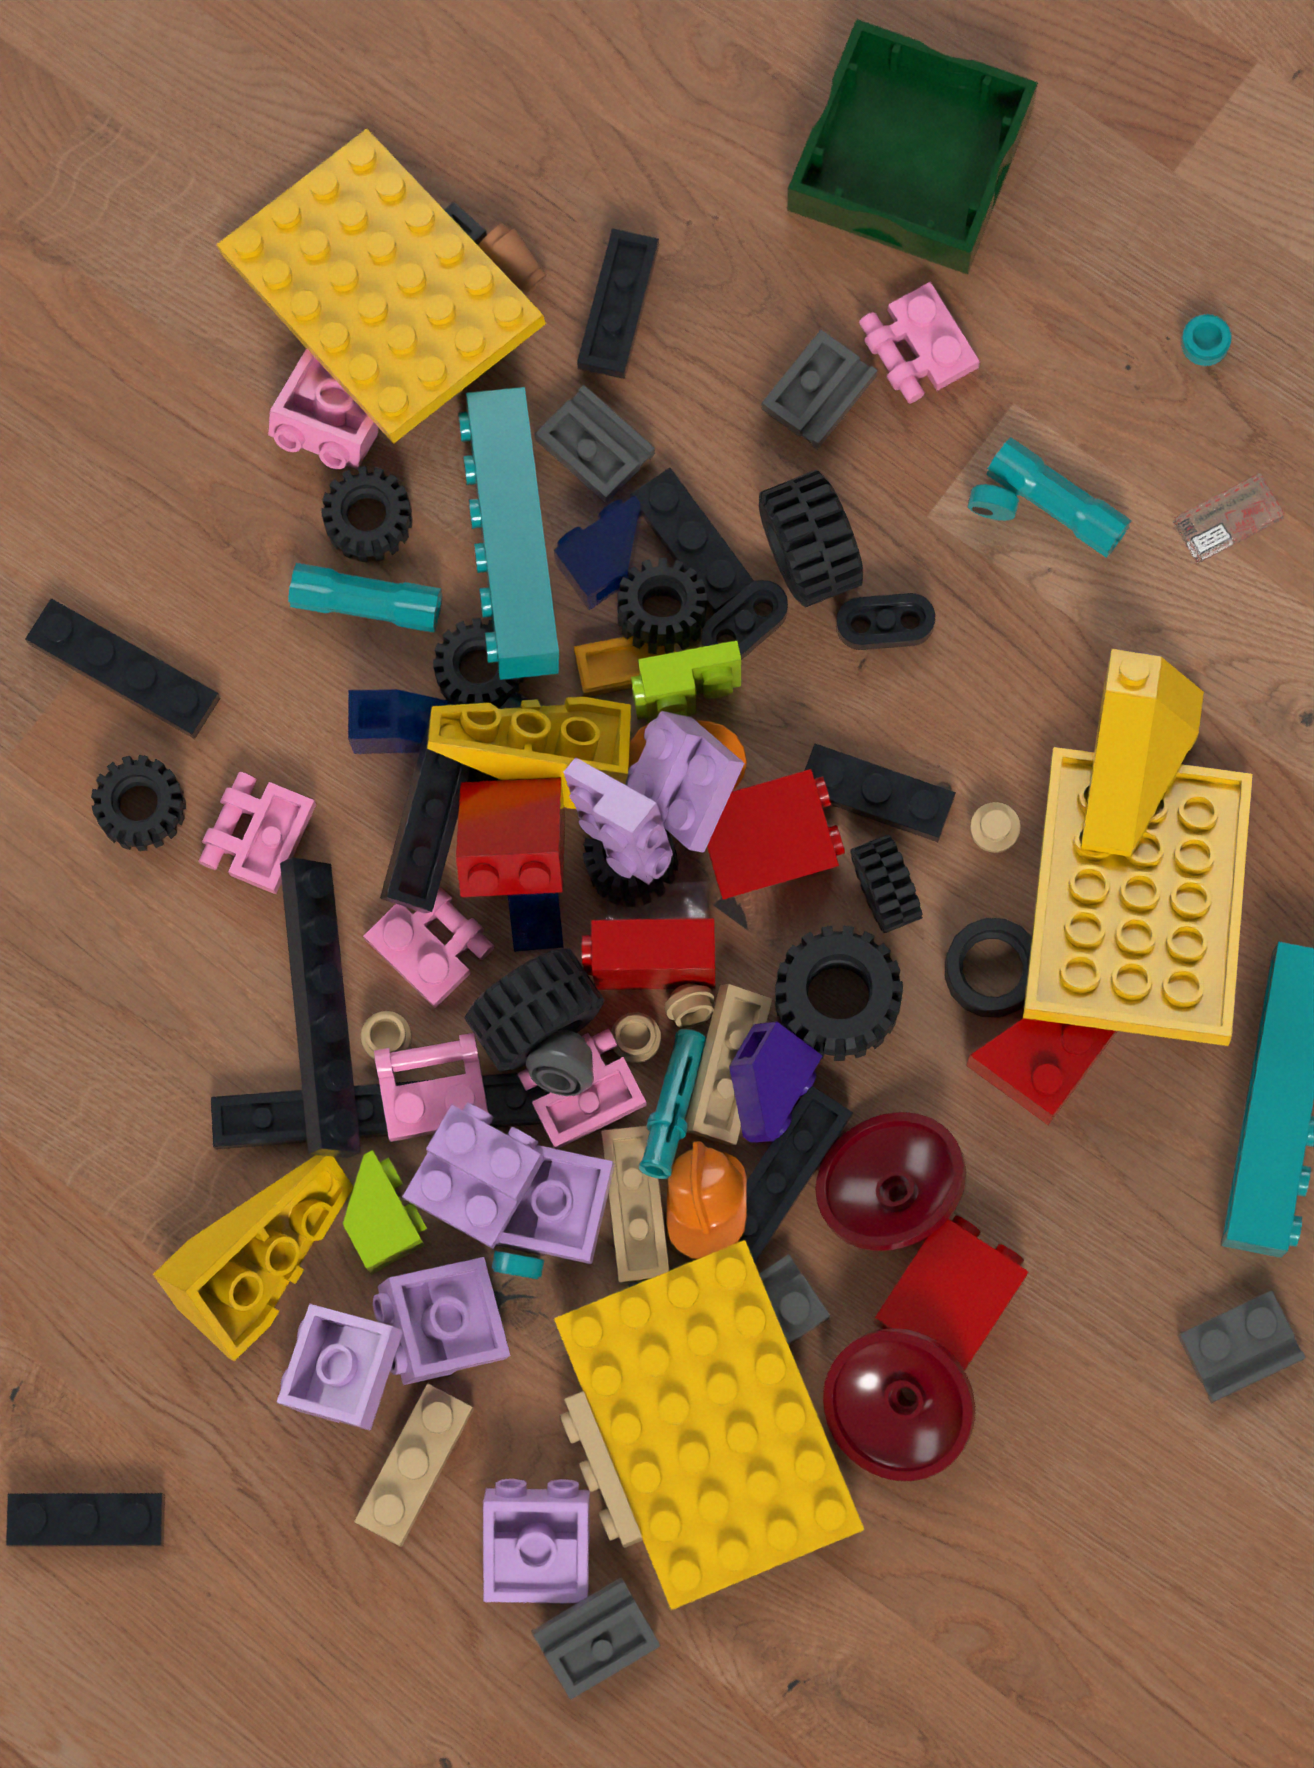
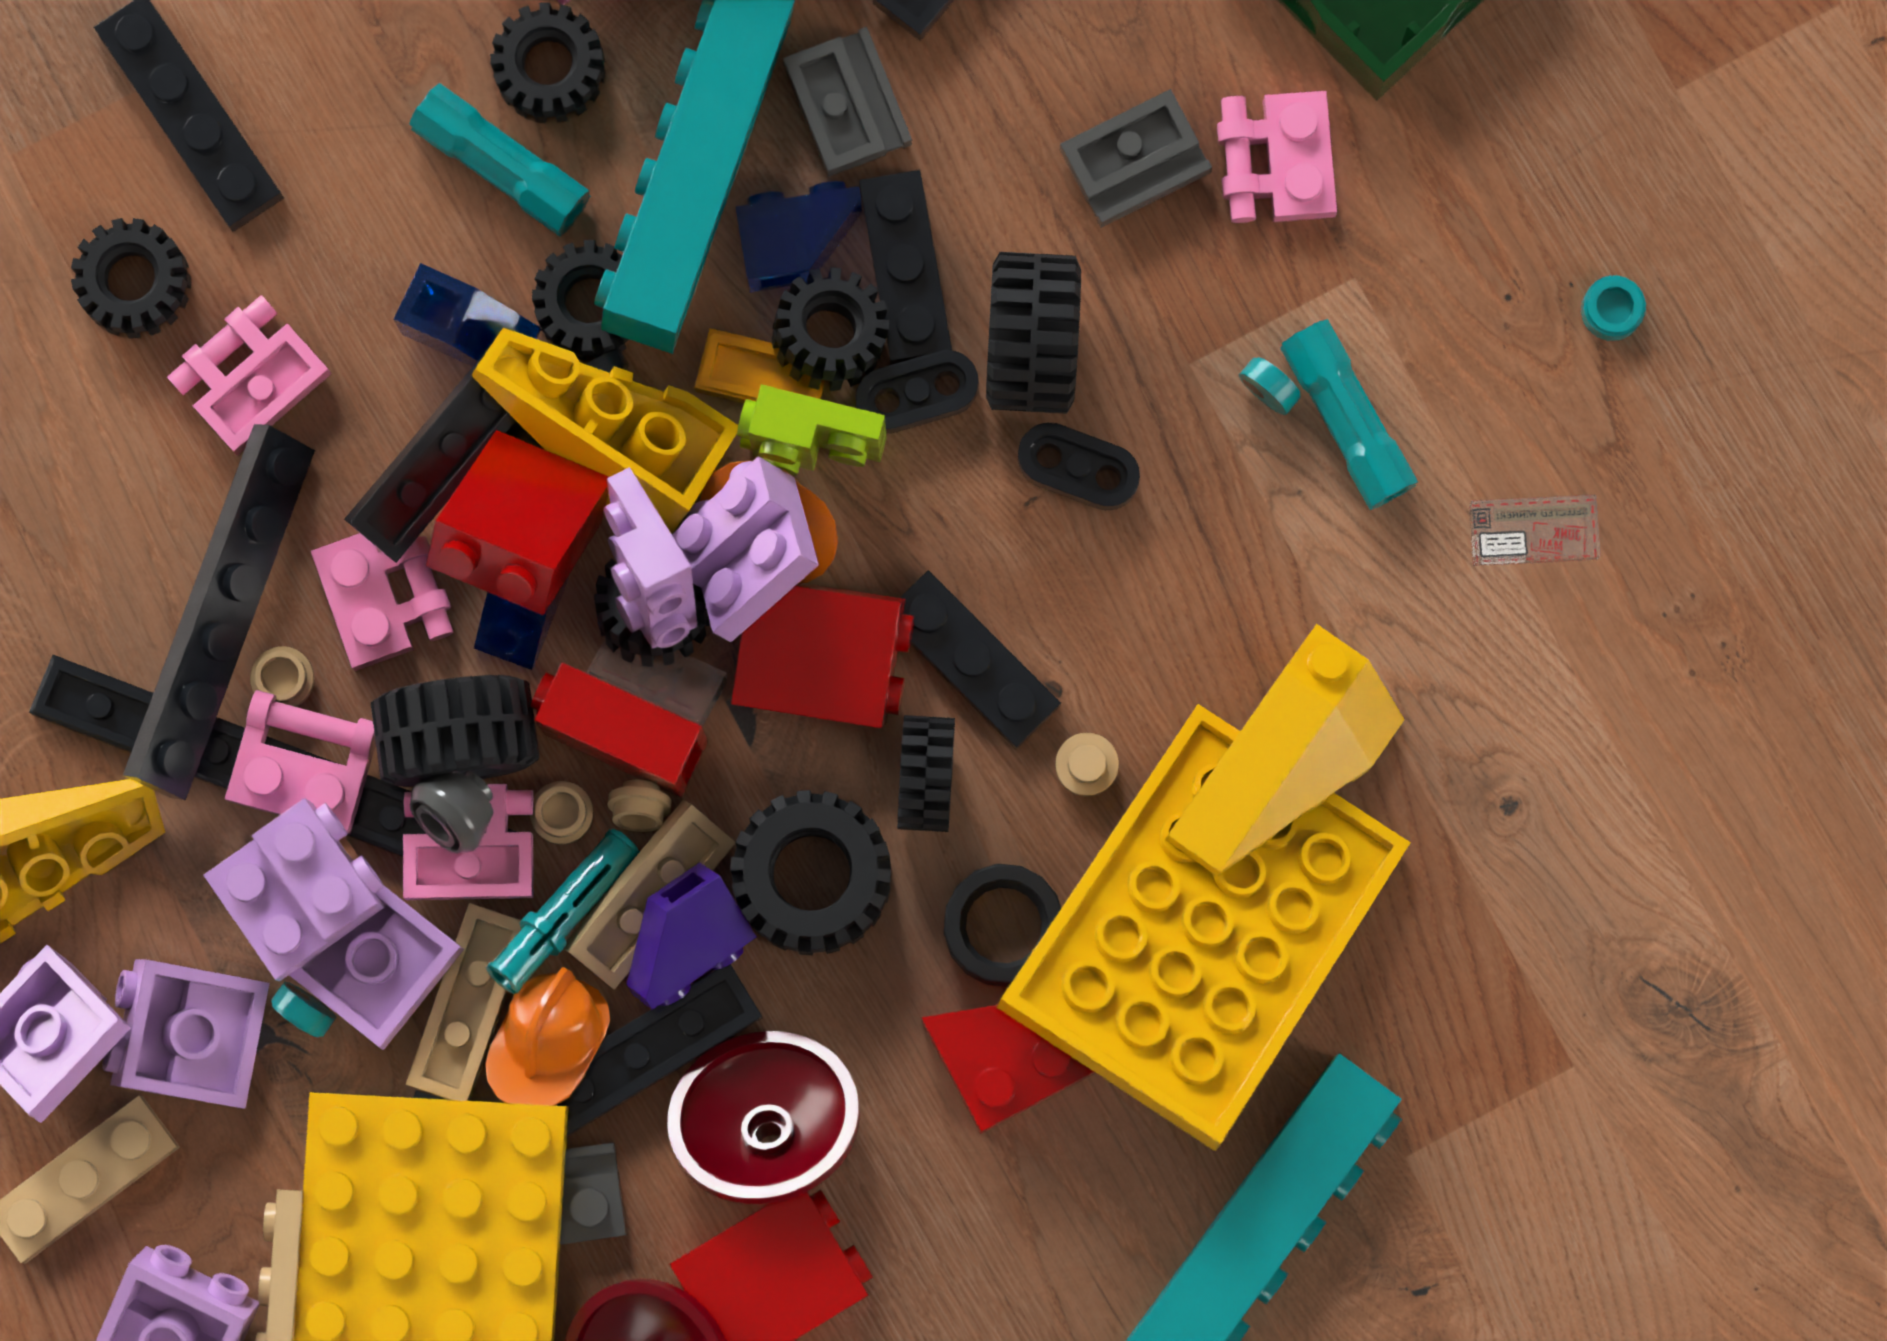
camera: 20 degrees right, 5 degrees up
lime slope [343,1150,427,1275] -> none

